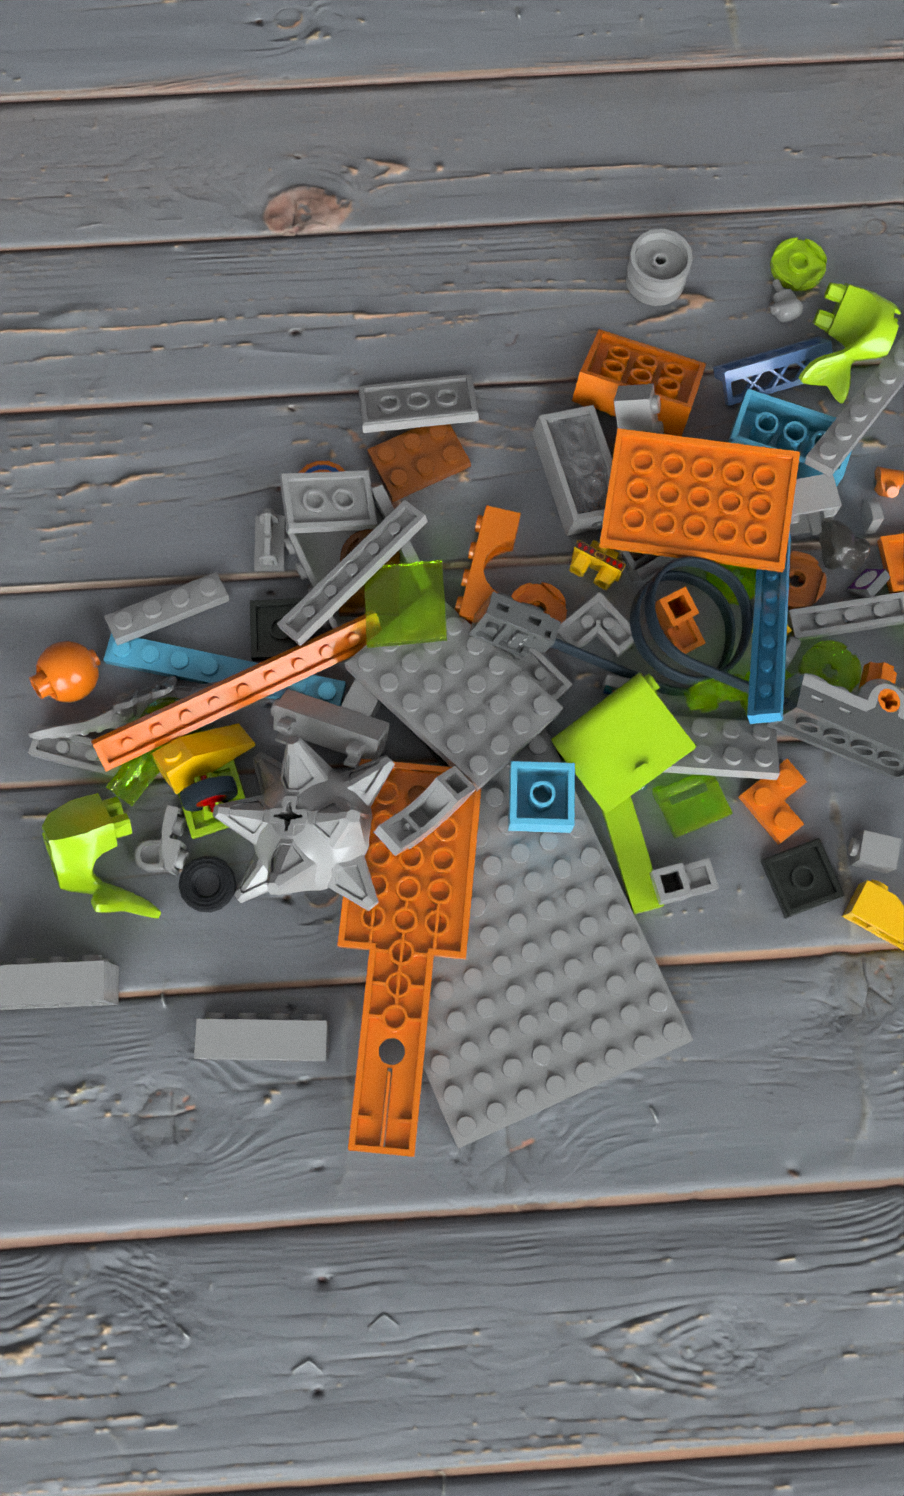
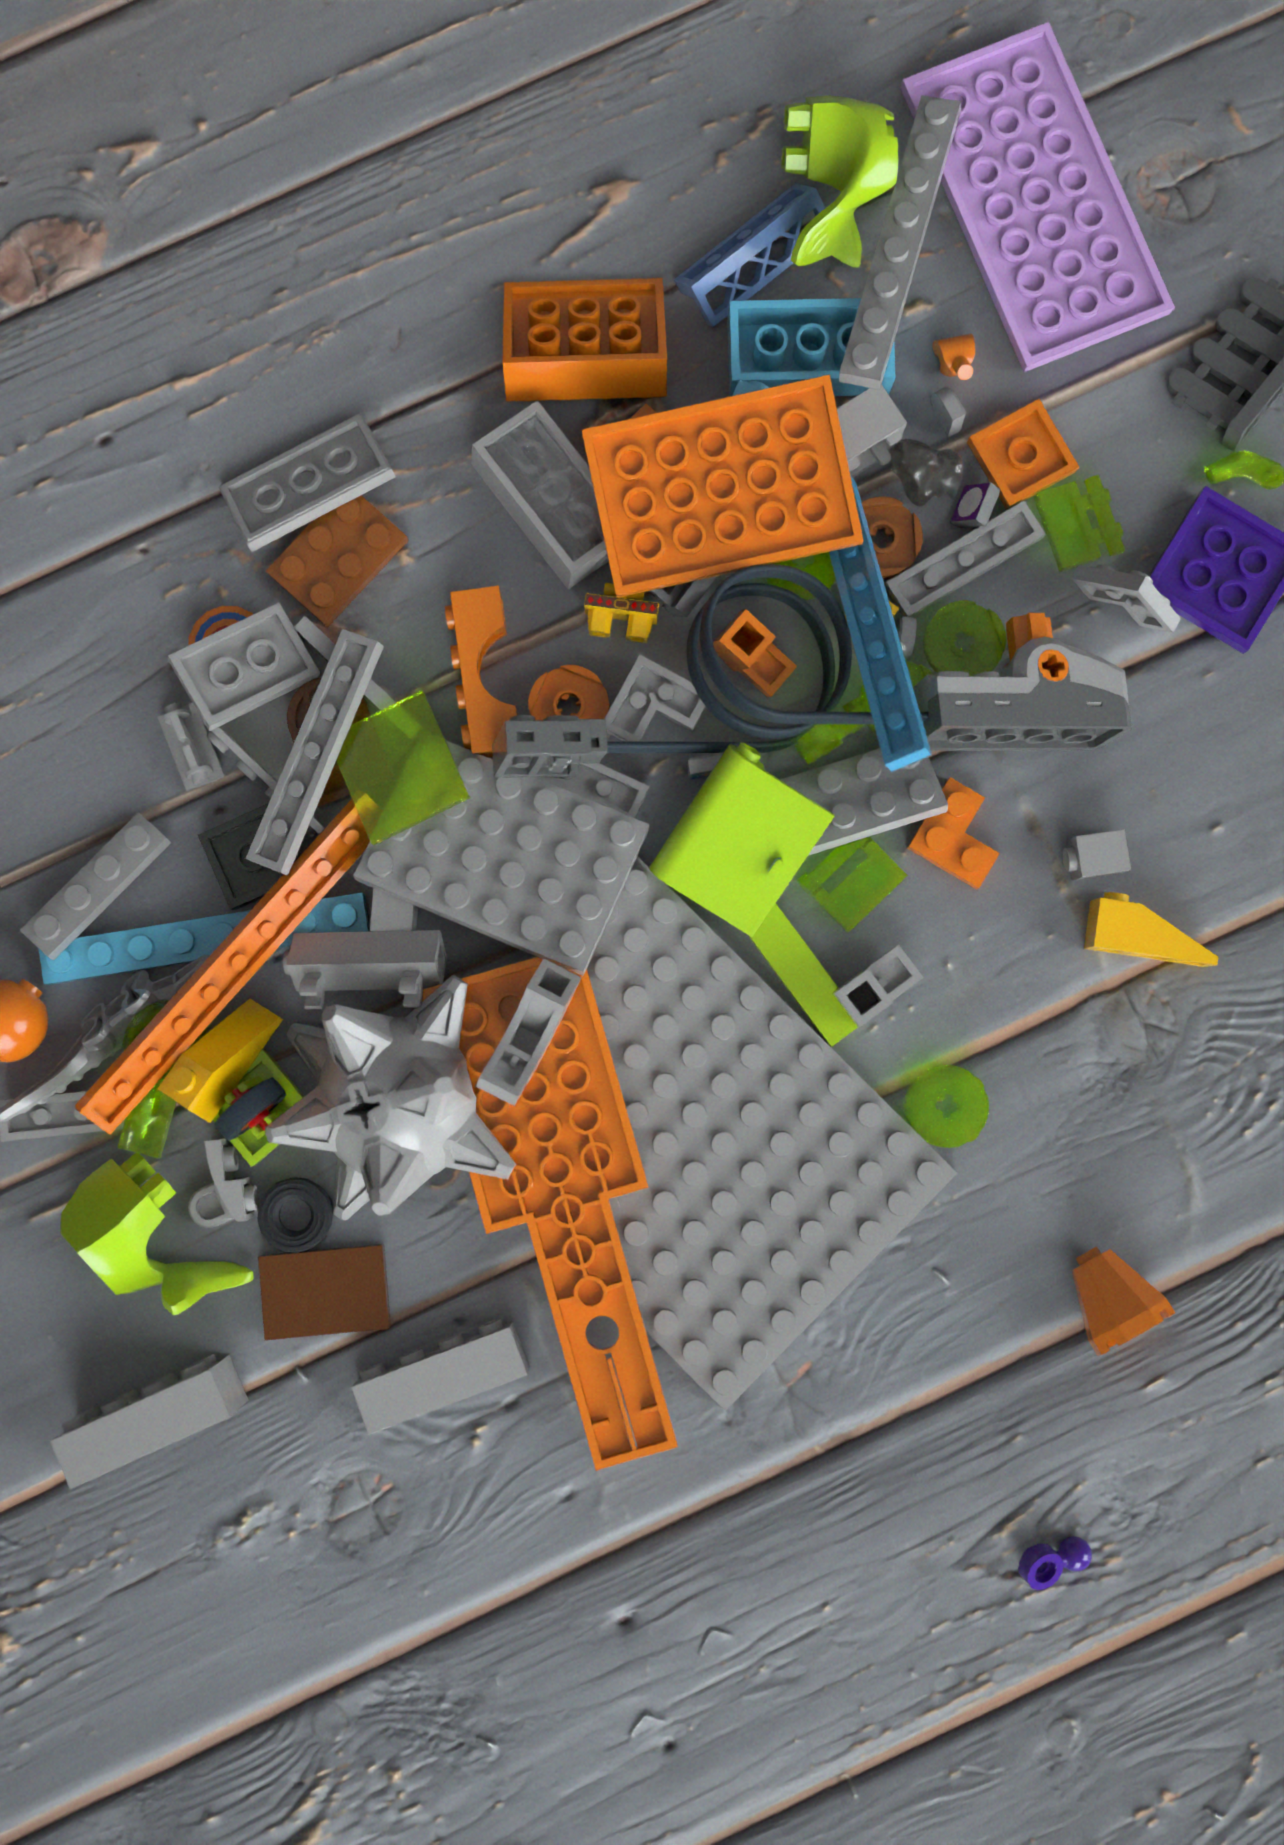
camera: 20 degrees left, 10 degrees up
medium azure brick [508,761,575,833] -> none
light grey brick [614,384,664,434] -> none
light grey wheel [625,229,693,306] -> none
pearl dark grey tile [760,838,845,919] -> none
light grey piece [769,279,803,322] -> none
lime tile [770,237,827,291] -> none
none -> reddish brown tile [258,1244,391,1340]
none -> clear neon green plate [904,1065,989,1148]
none -> dark purple plate [1018,1536,1092,1590]
none -> orange cone [1071,1246,1175,1356]

